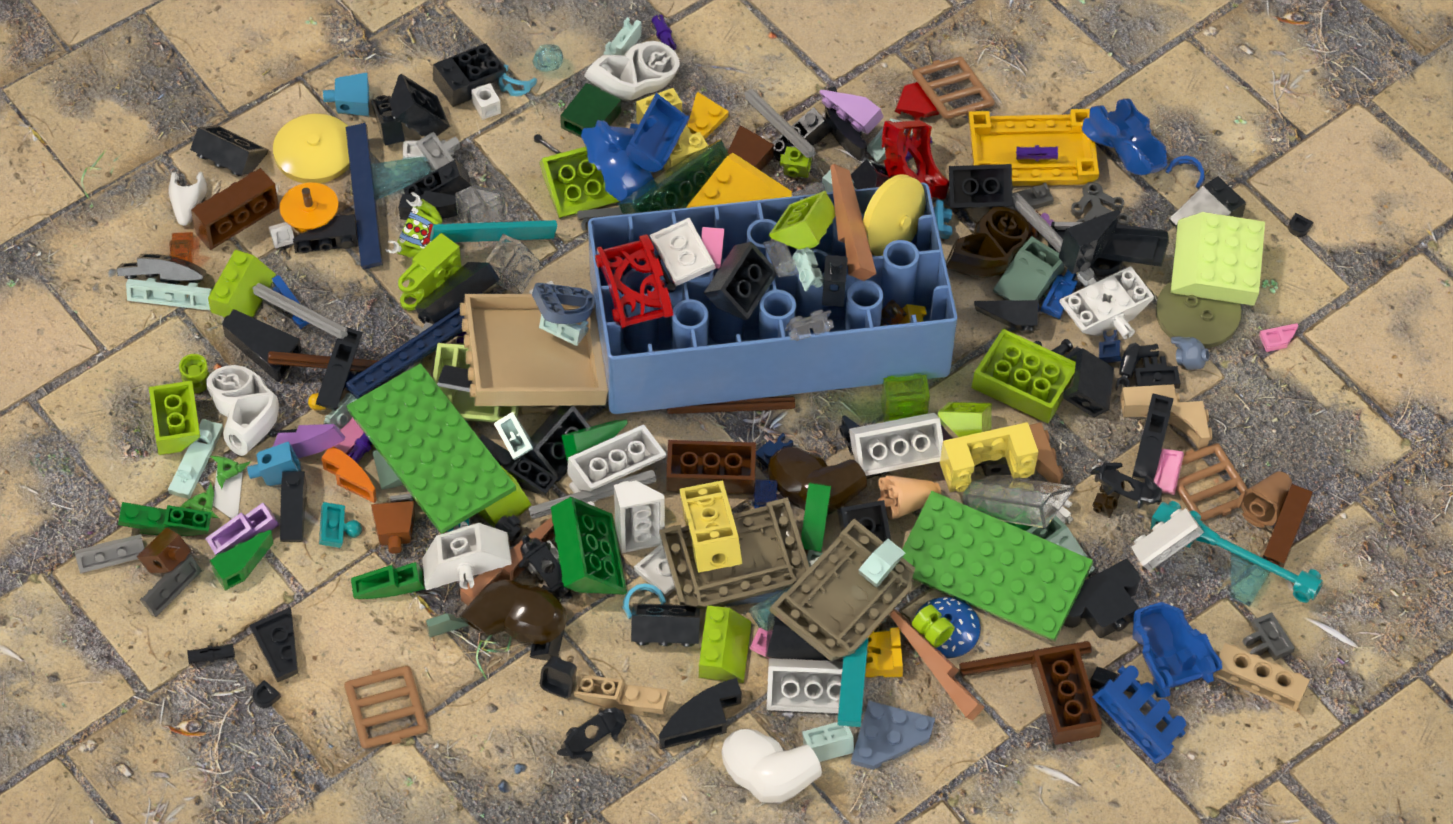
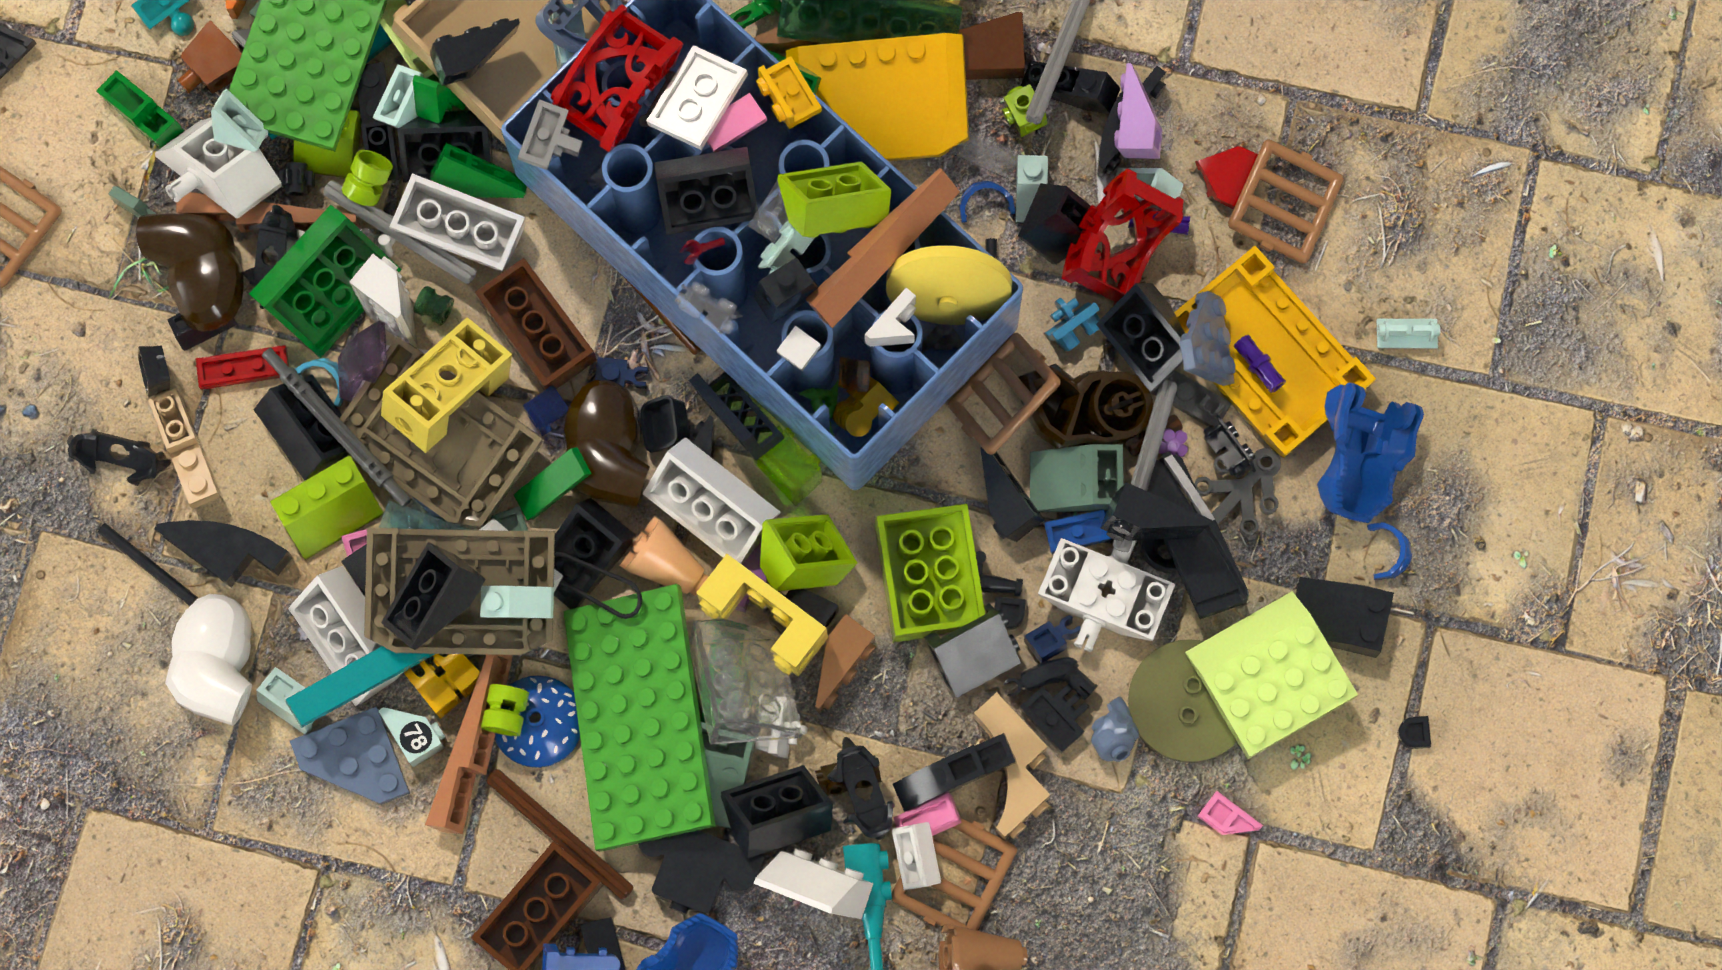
camera: 55 degrees right, 20 degrees up
none -> black bar [98,523,198,606]
none -> red tile [195,345,289,390]
none -> light aqua slope [211,89,268,152]
none -> dark grey axle [262,348,412,508]
none -> clear purple slope [338,321,387,401]
none -> lime wheel [341,150,393,206]
none -> light aqua slope [378,707,445,767]
none -> black slope [381,542,486,650]
none -> green slope [413,75,466,123]
none -> black slope [430,18,520,86]
none -> light grey hinge [518,99,583,170]
none -> black piece [555,552,642,619]
none -> black piece [640,395,690,453]
none -> dark red hand [680,237,725,265]
none -> black fence [688,372,785,461]
none -> black slope [721,765,833,858]
none -> yellow bracket [756,56,822,129]
none -> white tile [776,326,821,371]
none -> white slope [865,288,916,347]
none -> white slope [892,822,941,890]
none -> medium nougat bar [948,333,1060,455]
none -> sand blue plate [1180,291,1235,386]
none -> black hinge [1203,415,1256,478]
none -> light aqua hinge [1376,319,1440,349]

